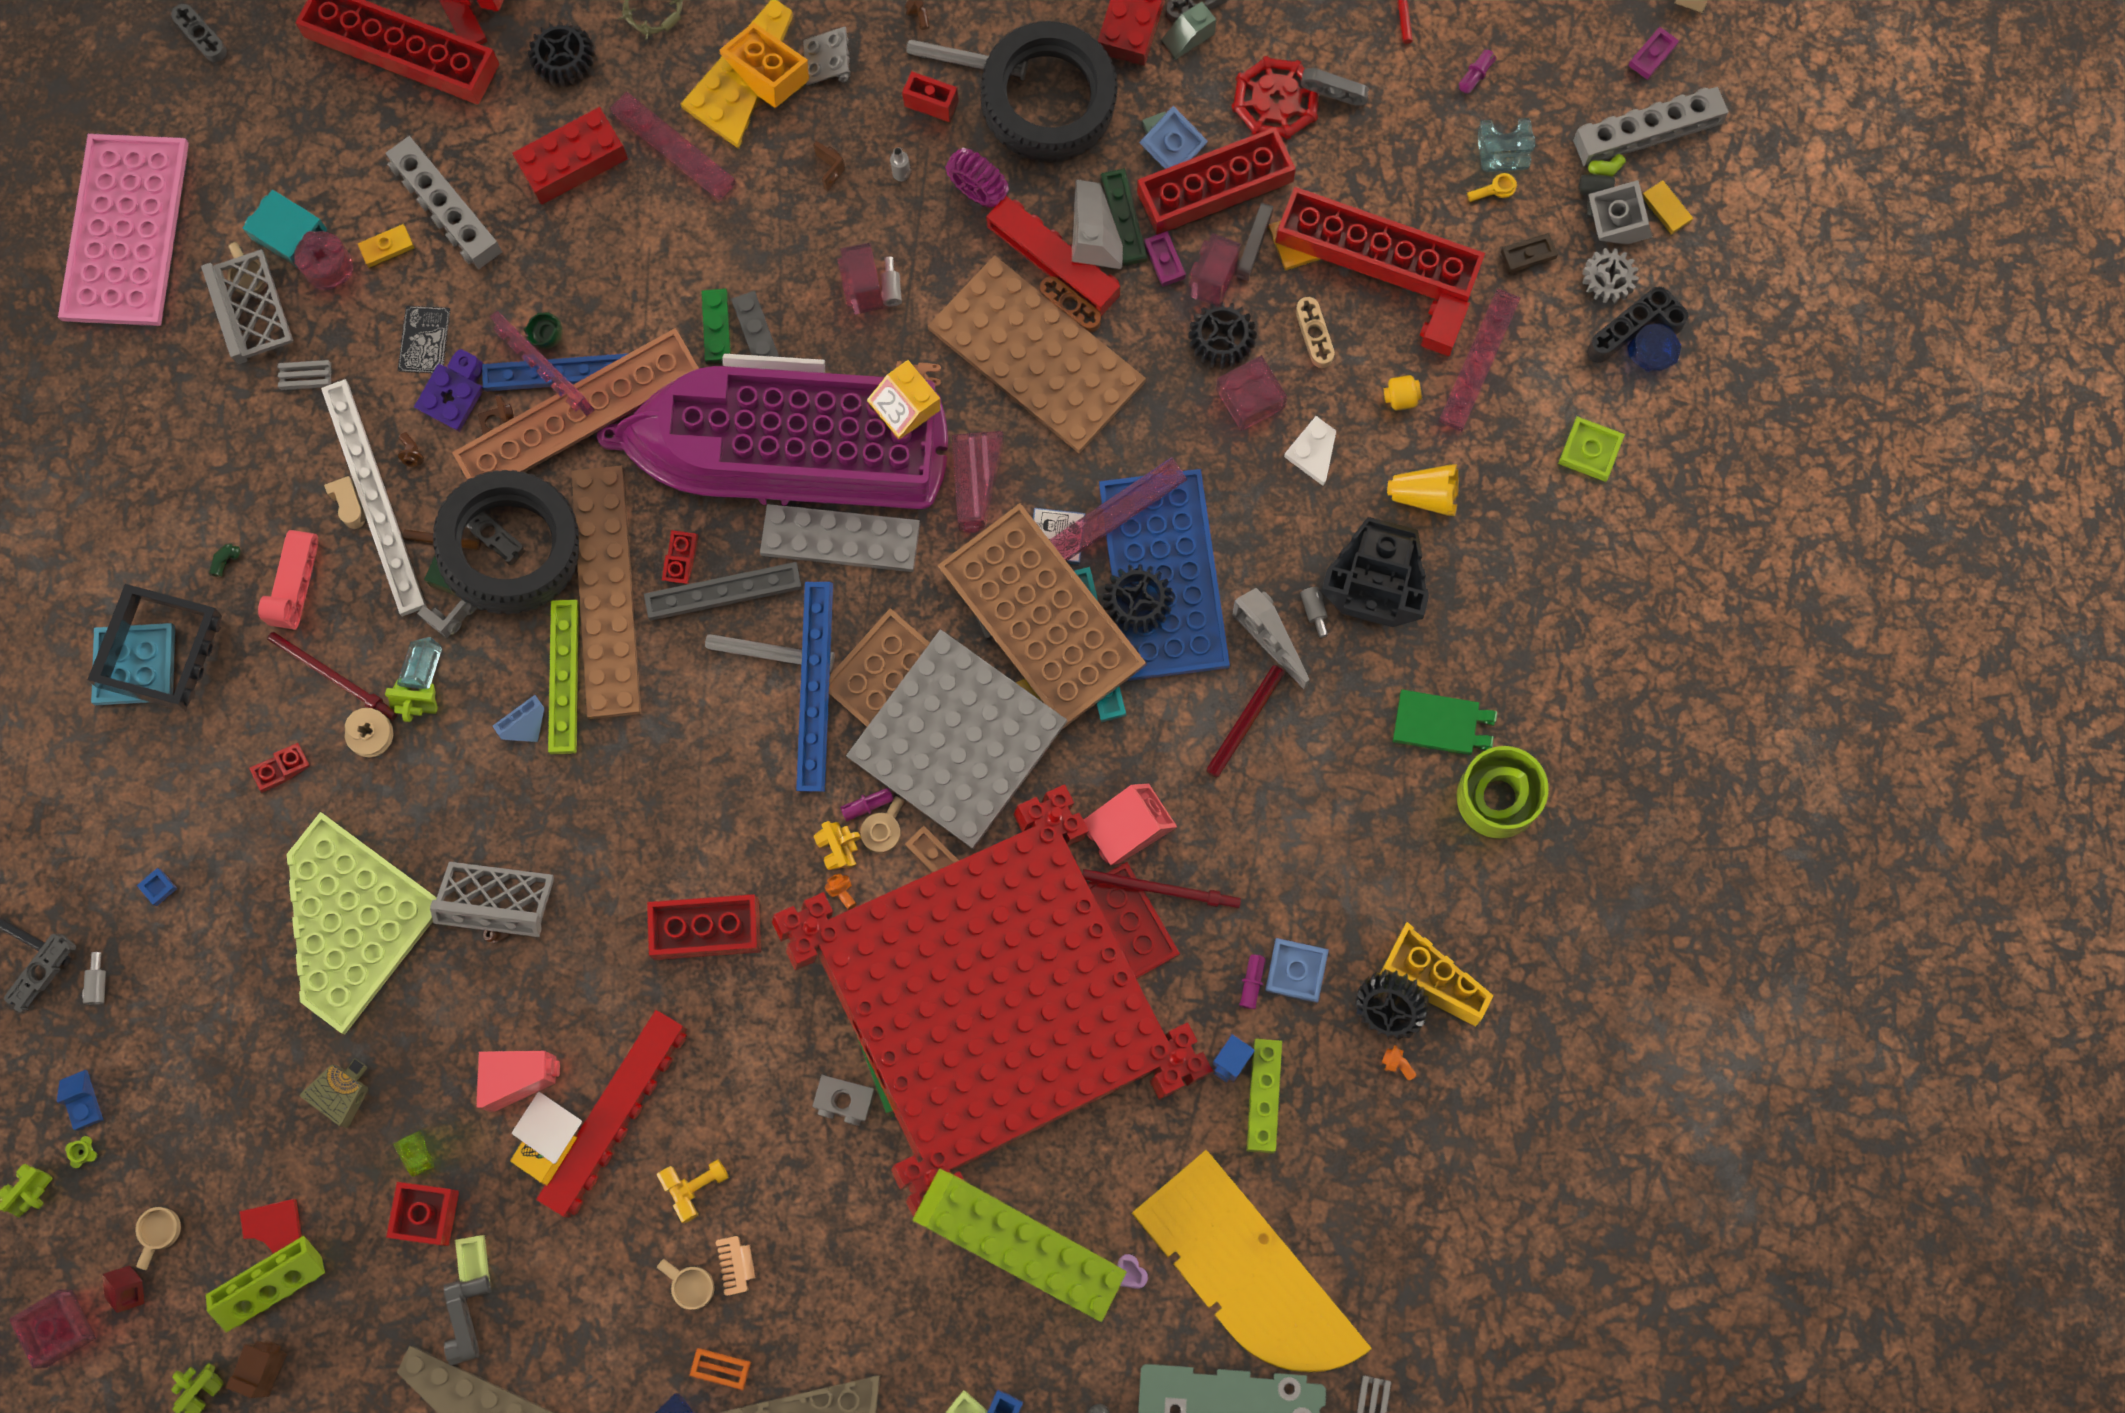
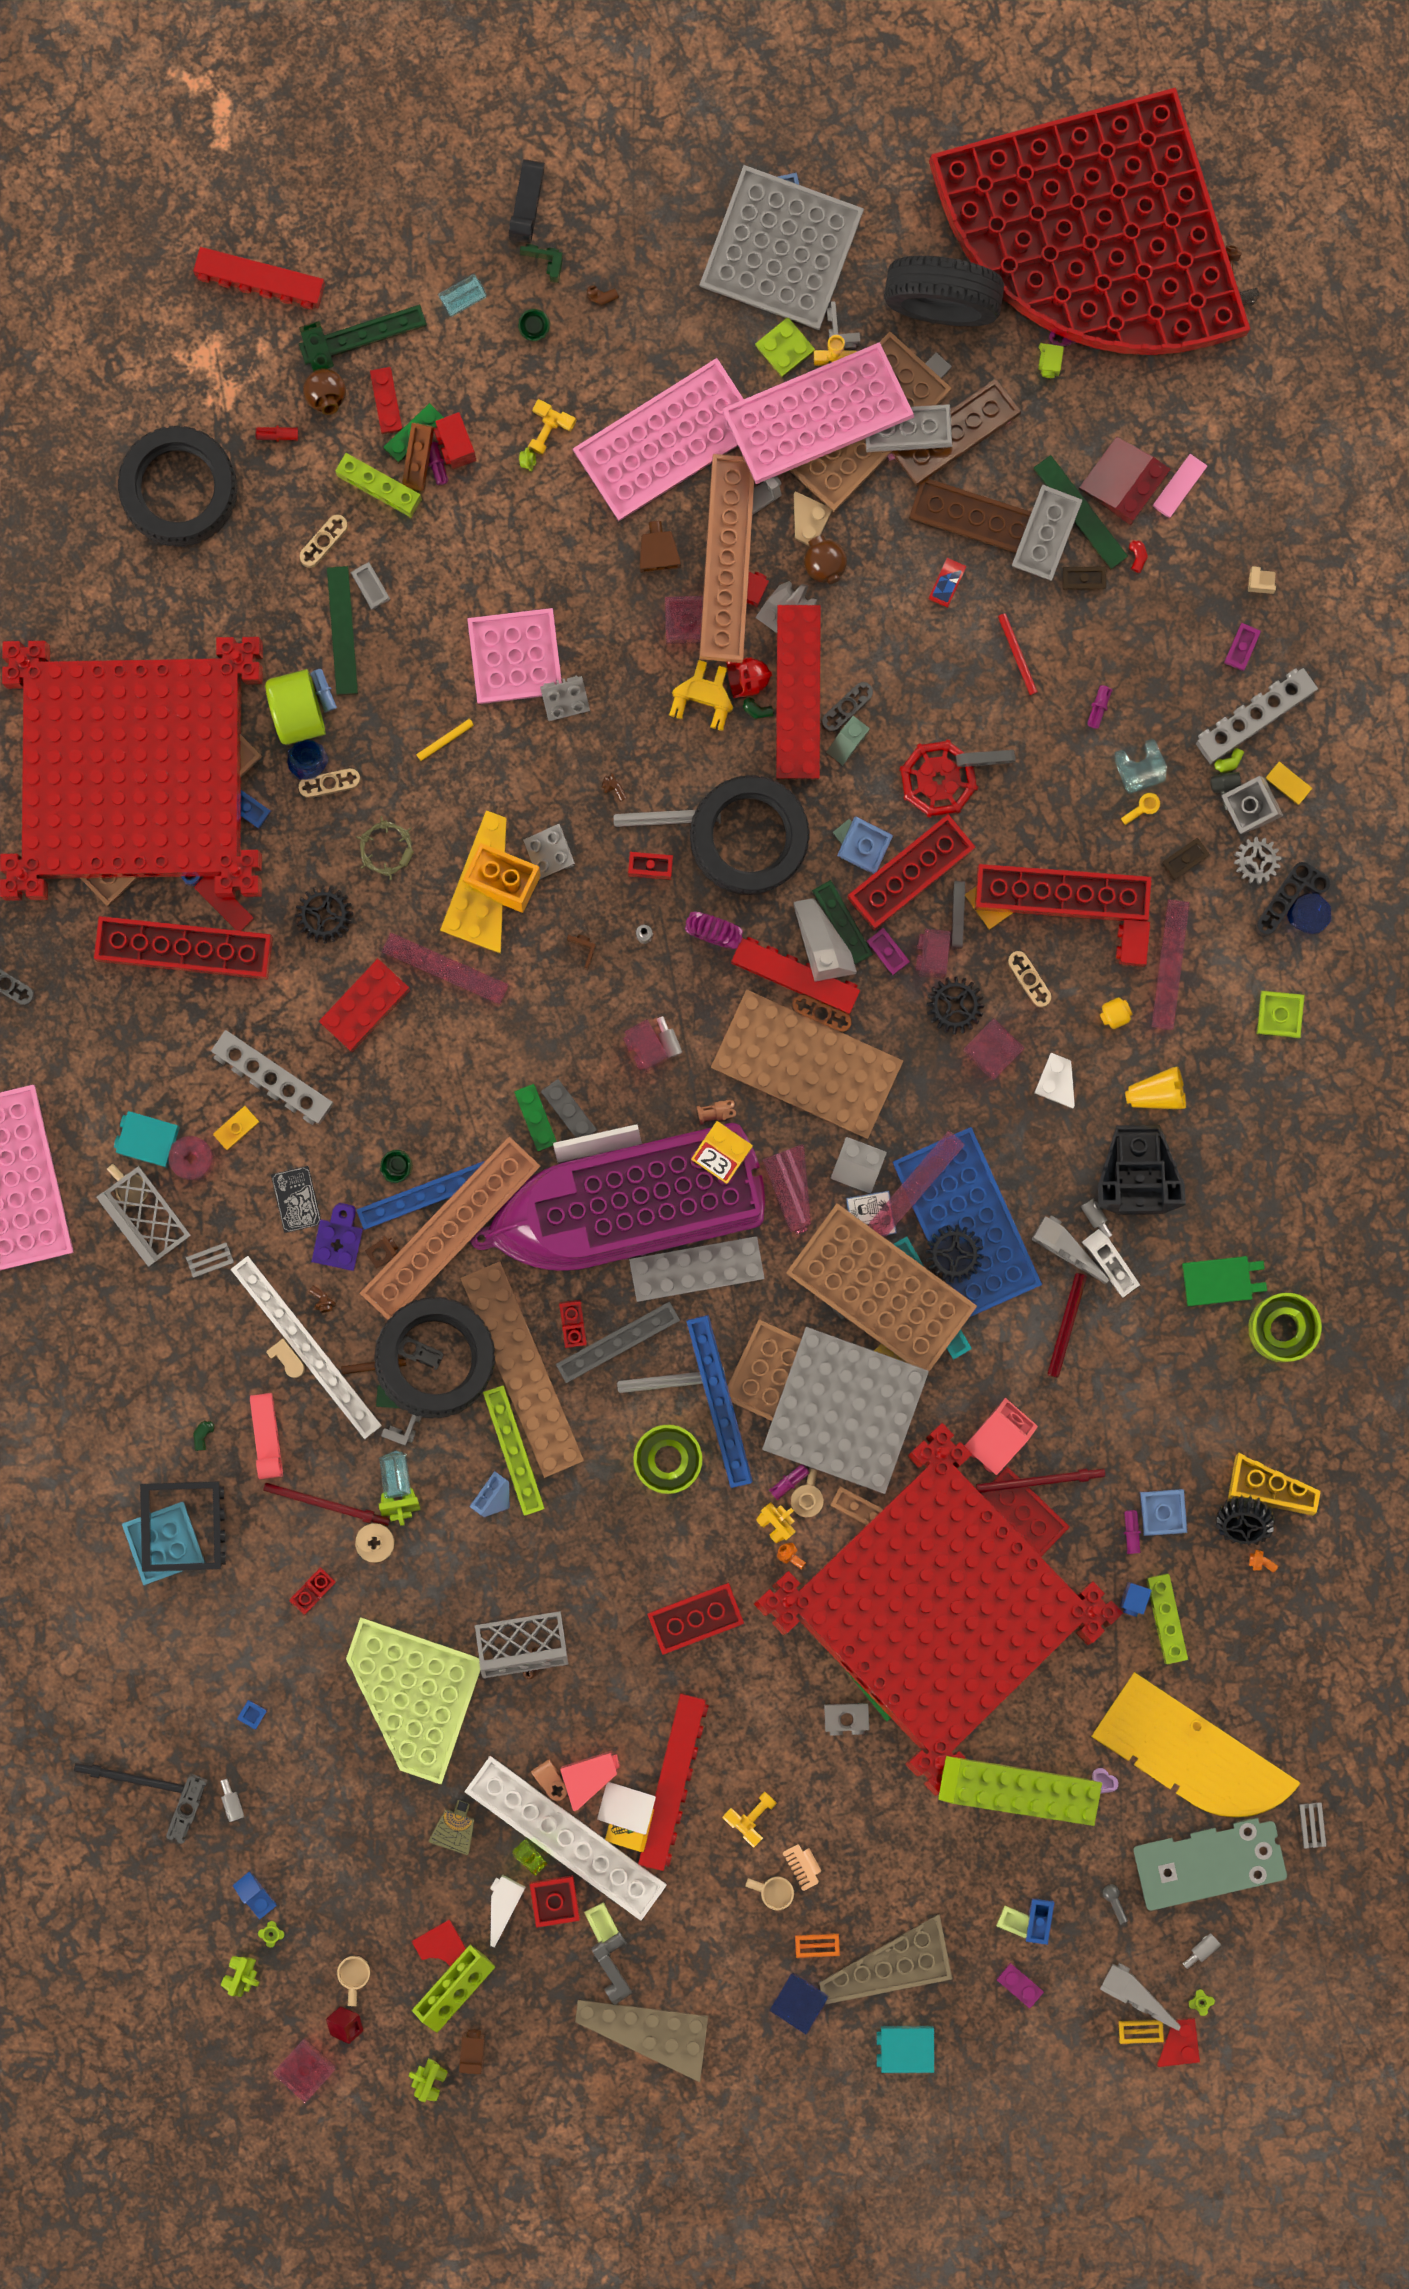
camera: 20 degrees left, 10 degrees up
clear pink plate [490,311,594,416] -> none
none -> white plate [465,1756,667,1920]
none -> white slope [490,1875,525,1947]
none -> nougat piece [531,1759,568,1801]
none -> lime piece [634,1425,702,1494]
none -> light grey slope [830,1137,887,1194]
none -> white slope [1082,1229,1140,1297]

